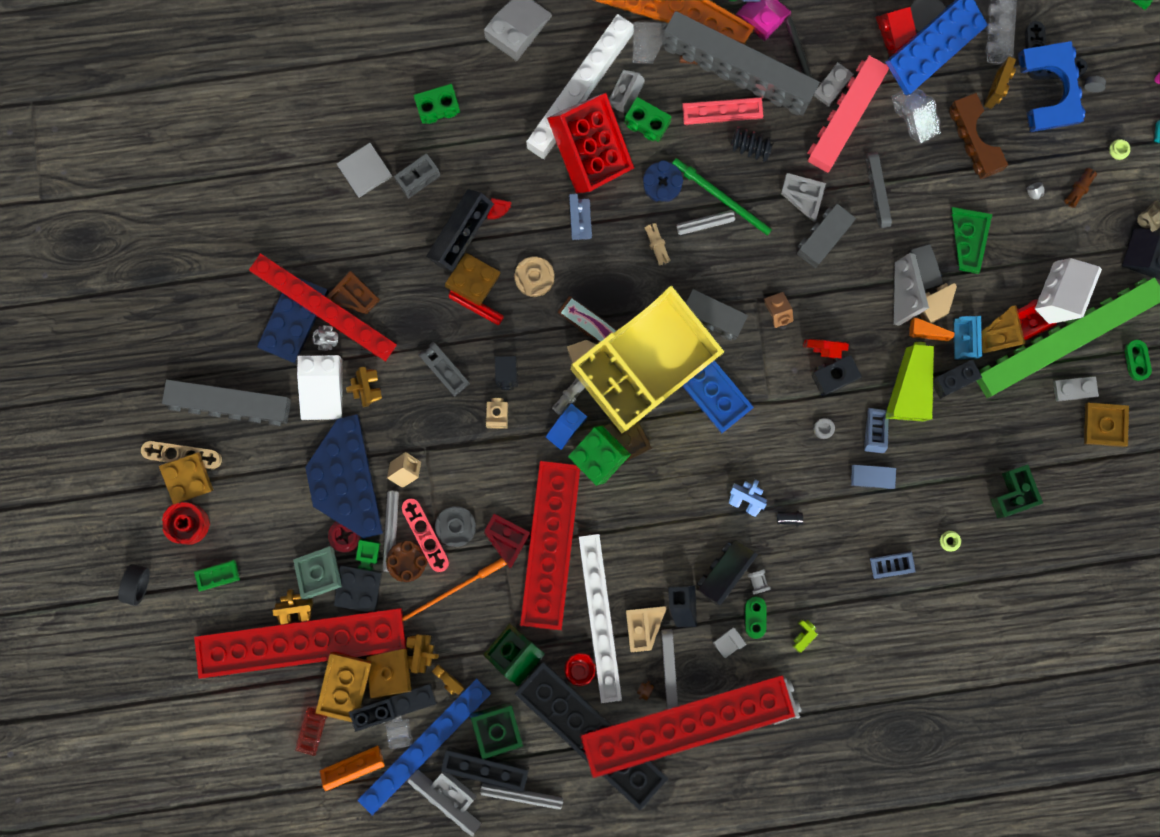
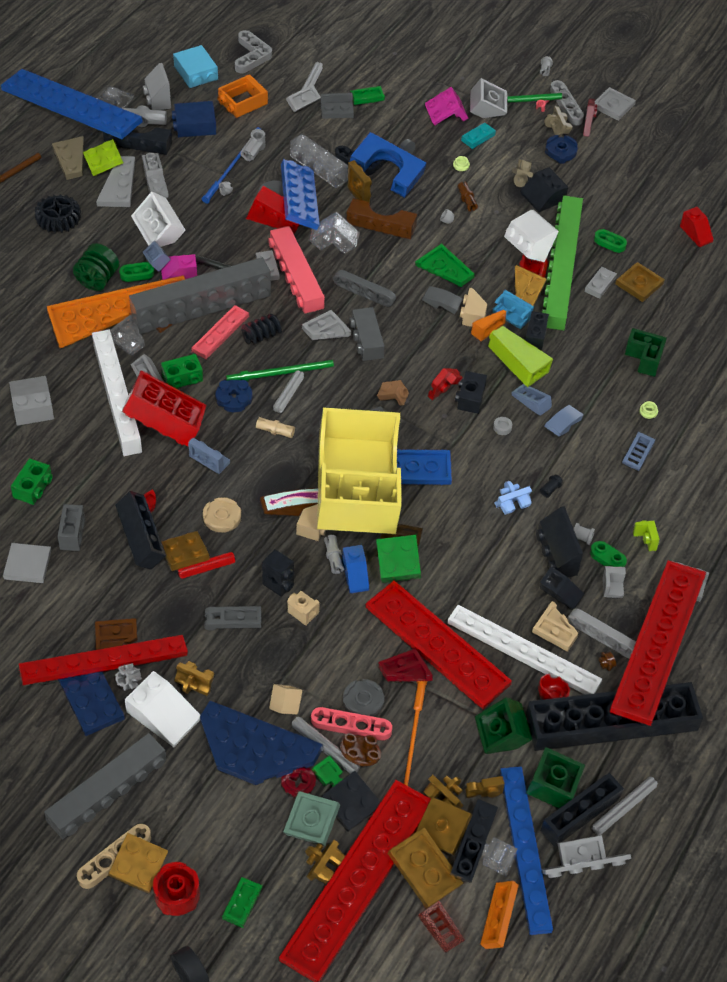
camera: 55 degrees left, 30 degrees down
light grey wing [894,253,929,326] -> none

